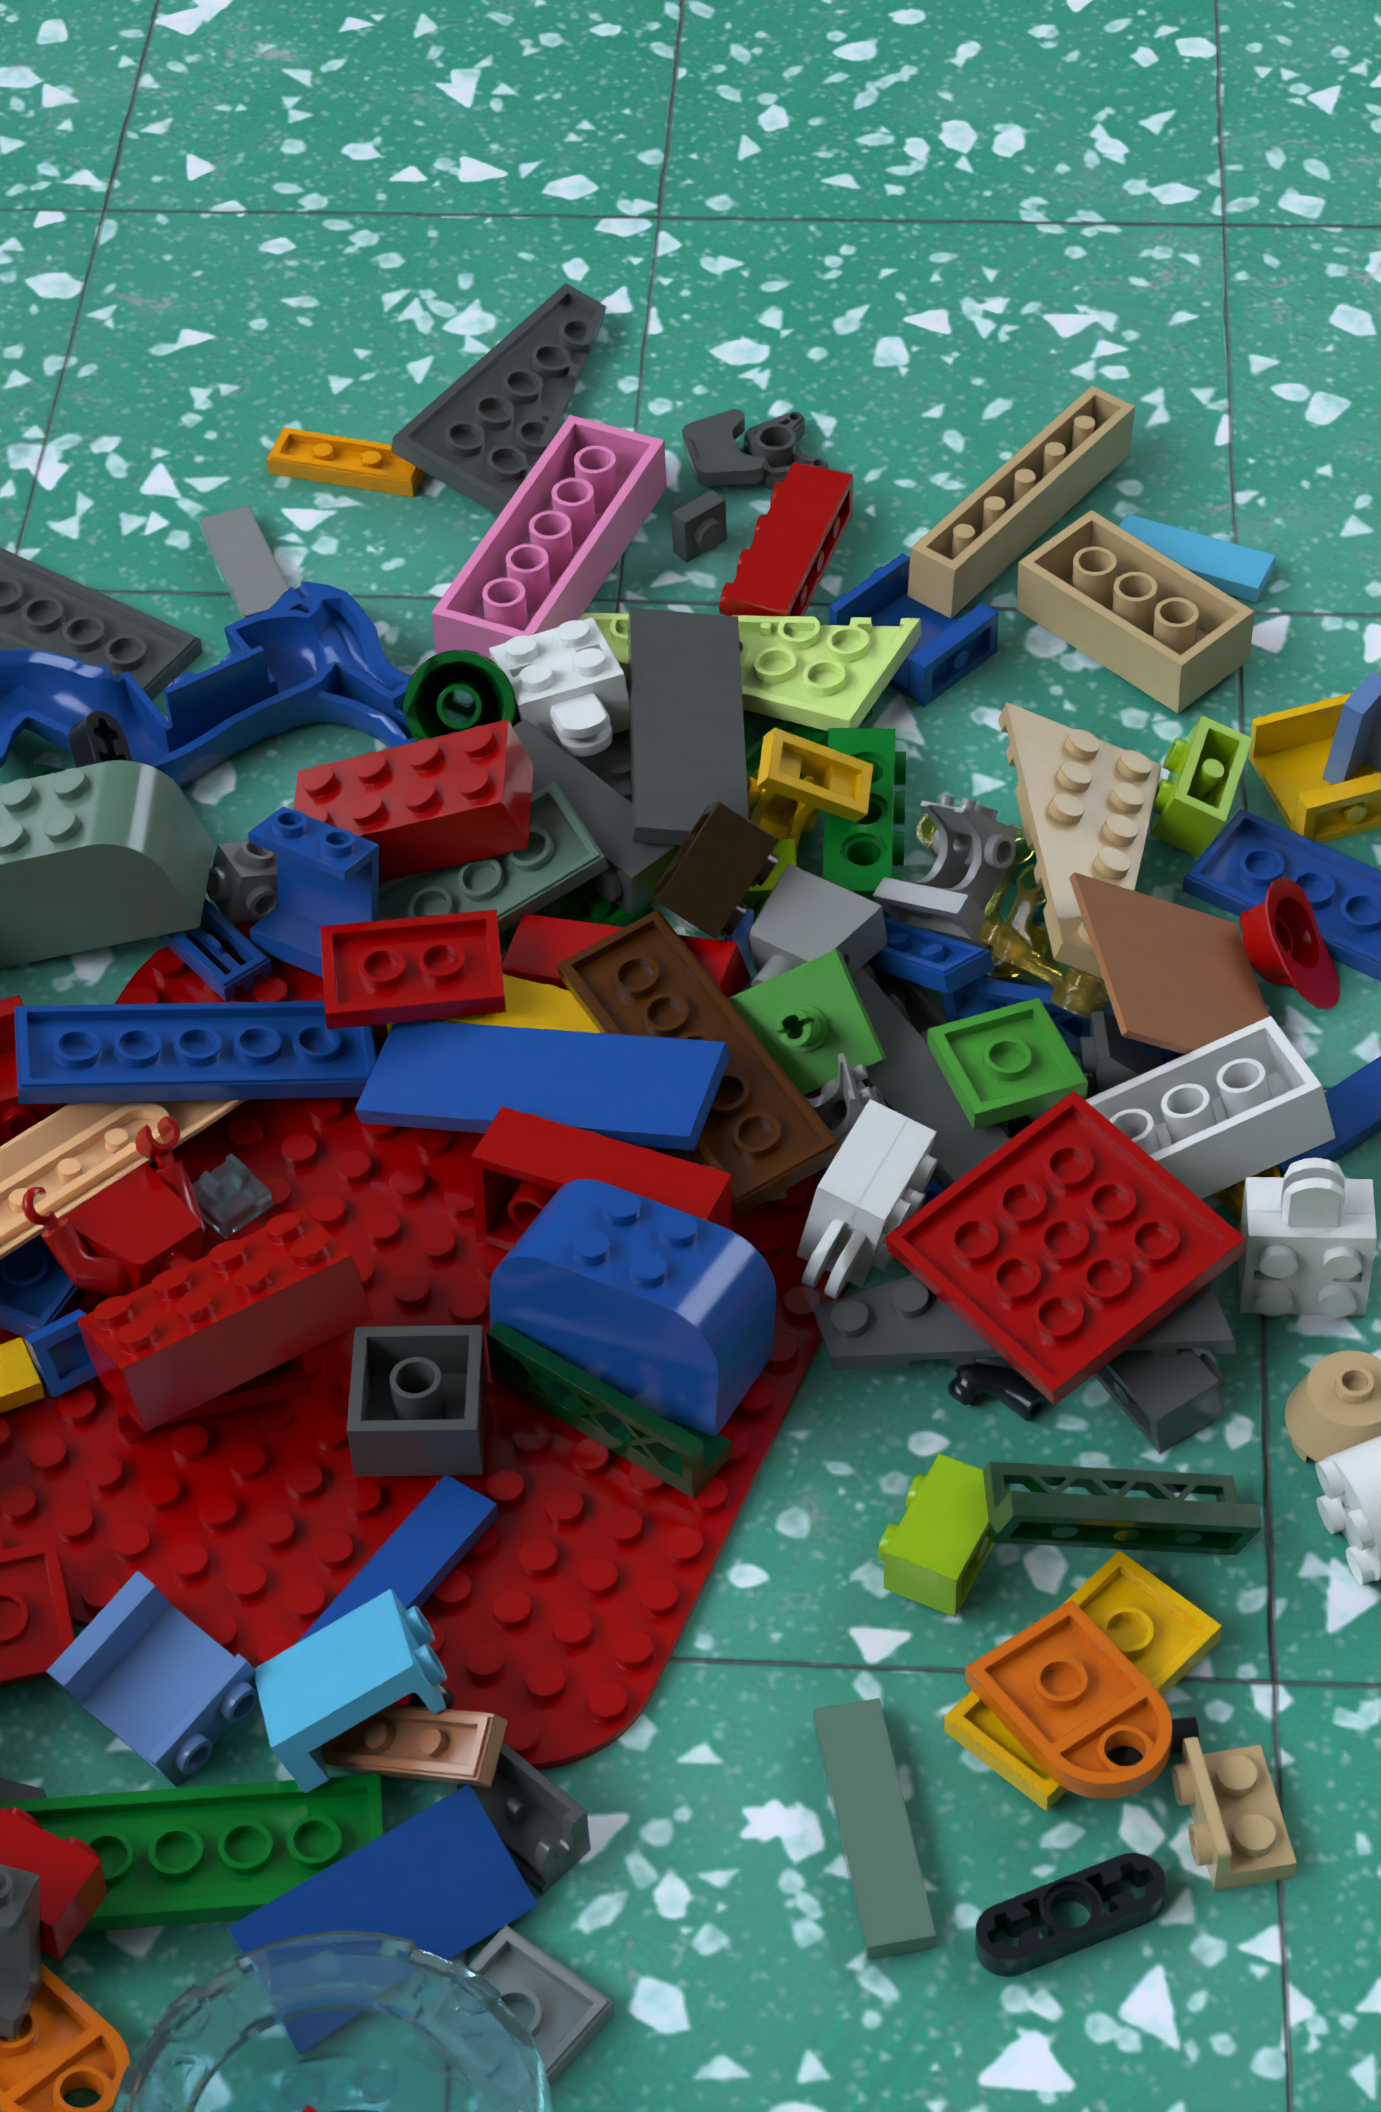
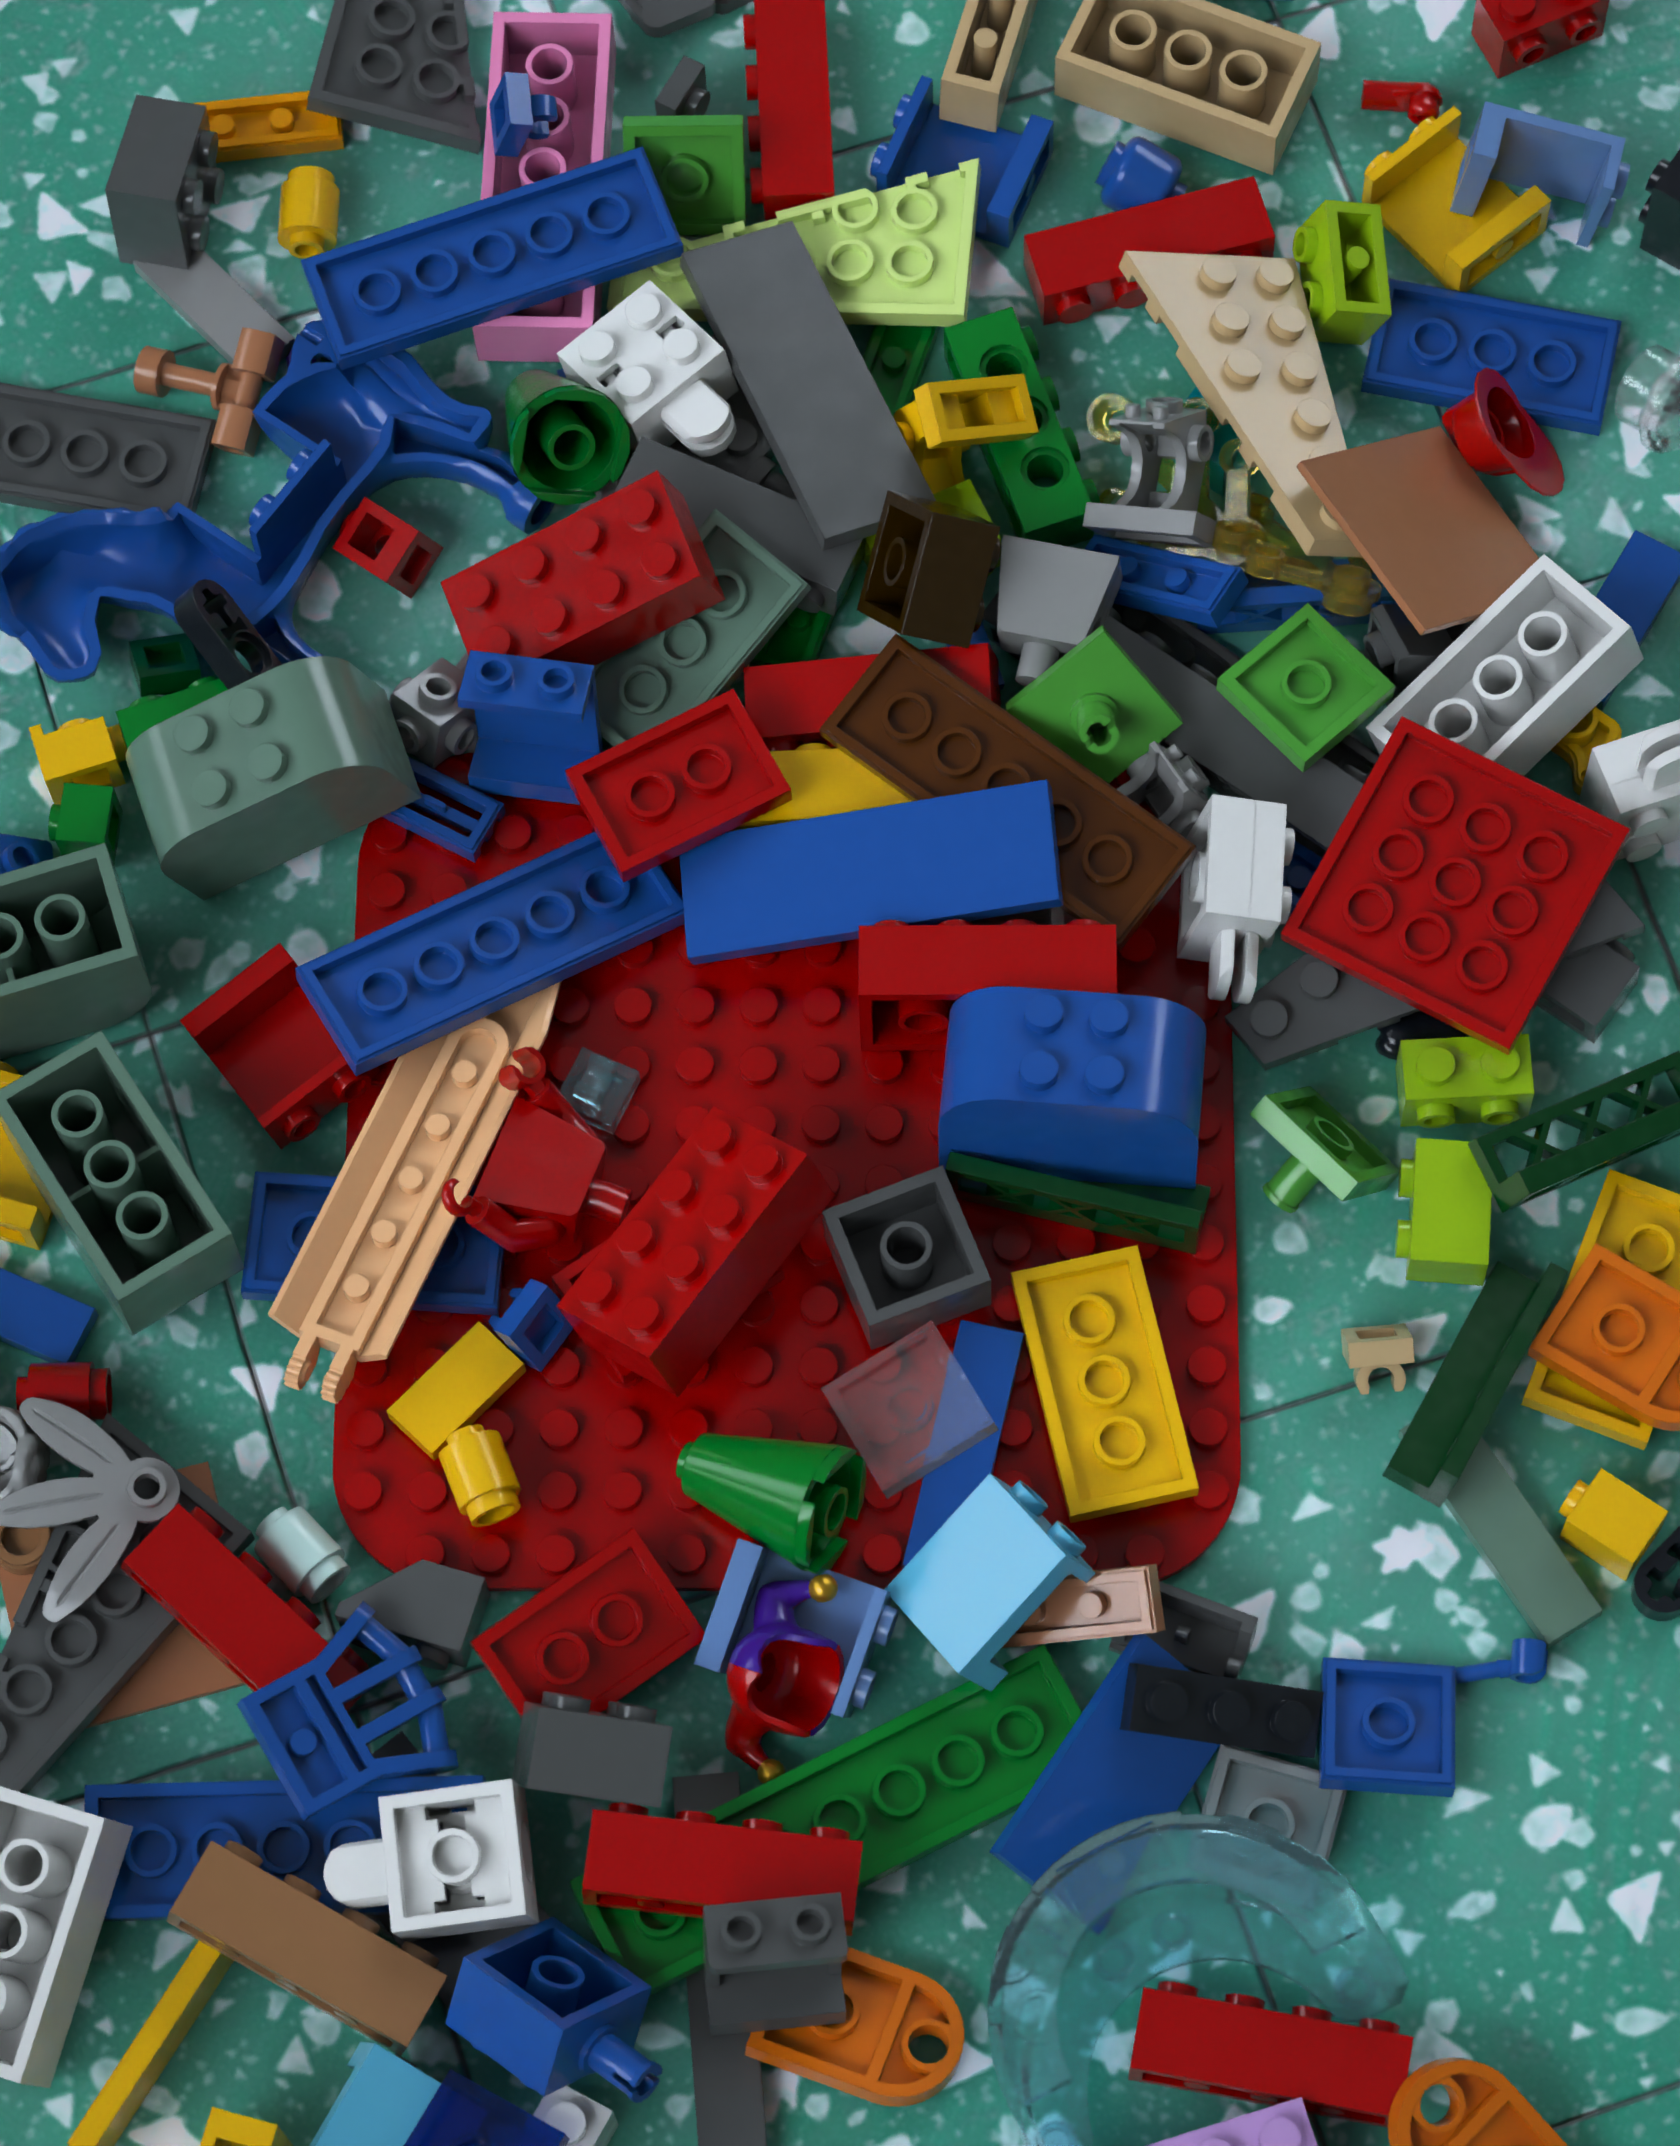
camera: 20 degrees left, 20 degrees up
none -> dark grey brick [105,95,225,270]
none -> nougat bar [133,327,285,457]
none -> yellow brick [277,166,340,259]
none -> blue tile [301,146,684,371]
none -> red brick [332,497,444,598]
none -> blue tile [489,72,558,157]
none -> bright green tile [622,115,747,235]
none -> green cone [676,1433,866,1575]
none -> red piece [725,1574,844,1784]
none -> clear tile [821,1320,999,1499]
none -> yellow plate [1011,1245,1199,1523]
none -> red brick [1024,176,1275,326]
none -> blue head [1095,136,1188,211]
none -> black plate [1120,1663,1323,1758]
none -> bright green tile [1250,1086,1399,1213]
none -> blue tile [1319,1657,1455,1797]
none -> tan tile [1341,1323,1415,1395]
none -> red arm [1361,80,1443,125]
none -> dark green fence [1382,1261,1568,1507]
none -> lime brick [1395,1034,1534,1128]
none -> blue hand [1455,1638,1548,1684]
none -> yellow brick [1558,1468,1669,1581]

